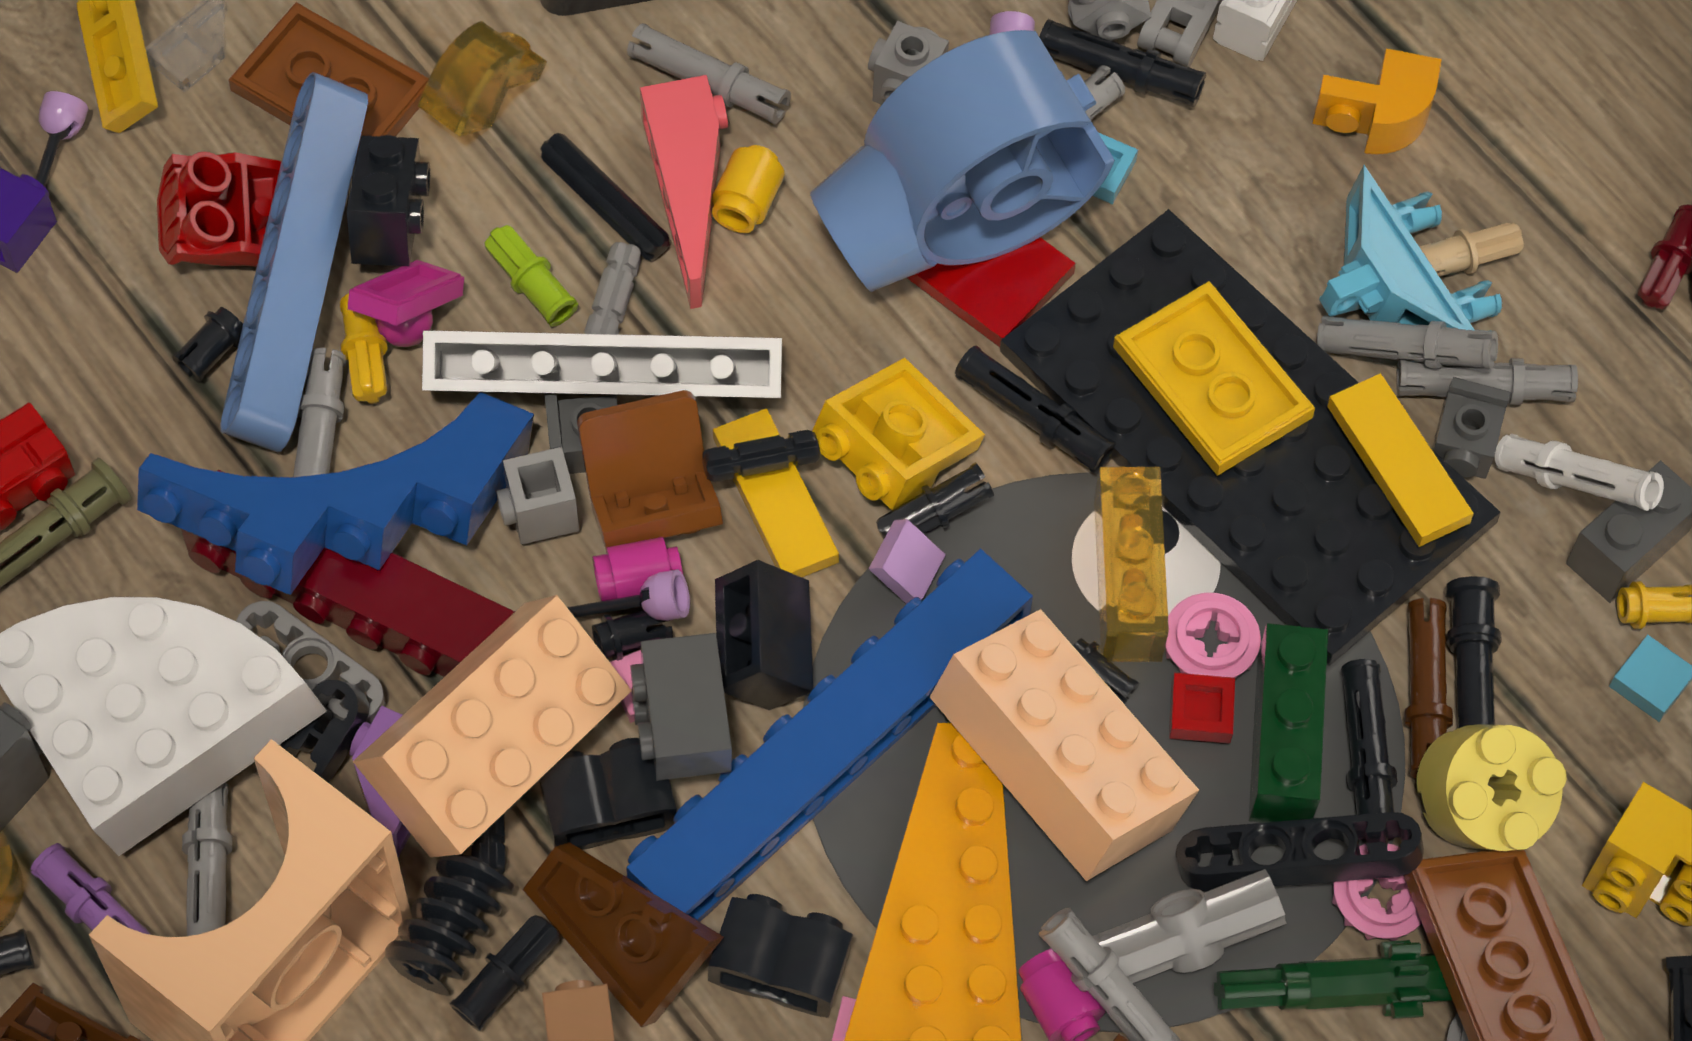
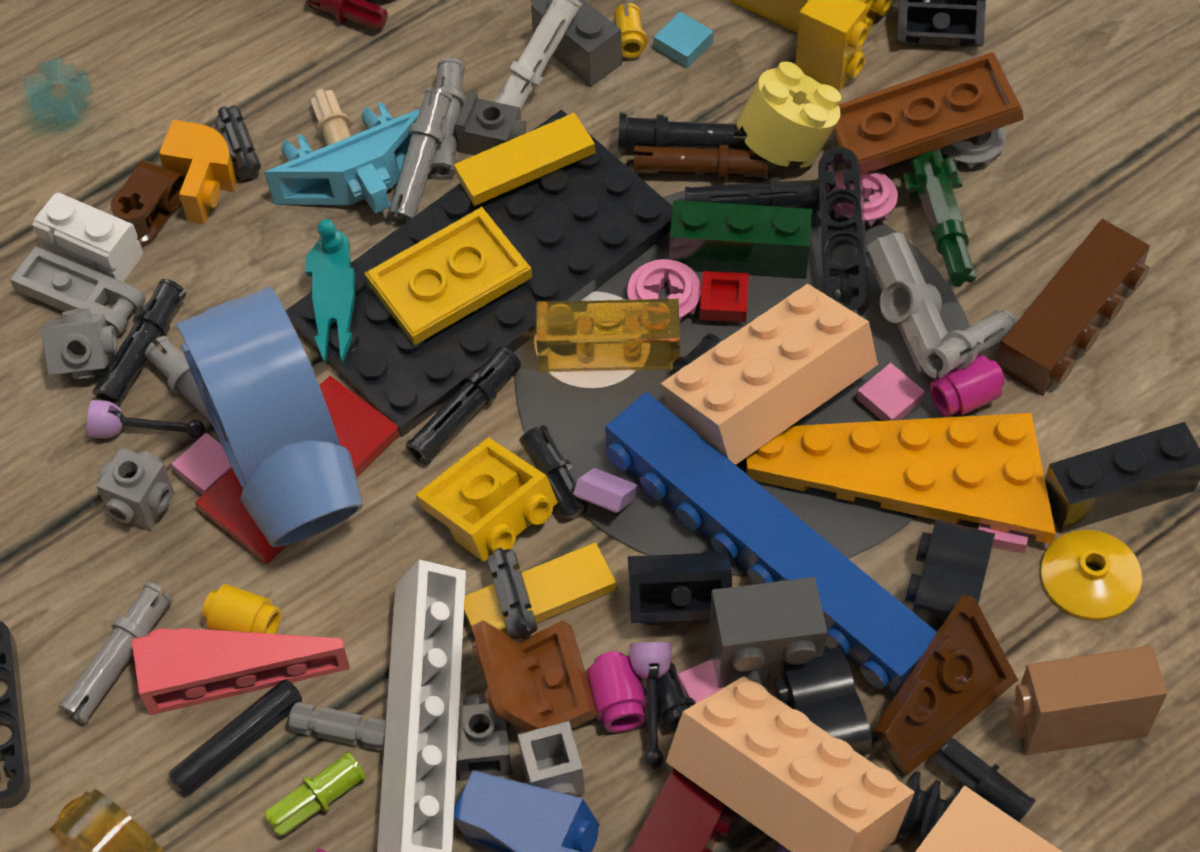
camera: 85 degrees left, 5 degrees down
none -> reddish brown piece [111,160,186,247]
none -> black axle [216,105,261,180]
none -> teal piece [305,219,355,364]
none -> bright pink tile [856,363,925,421]

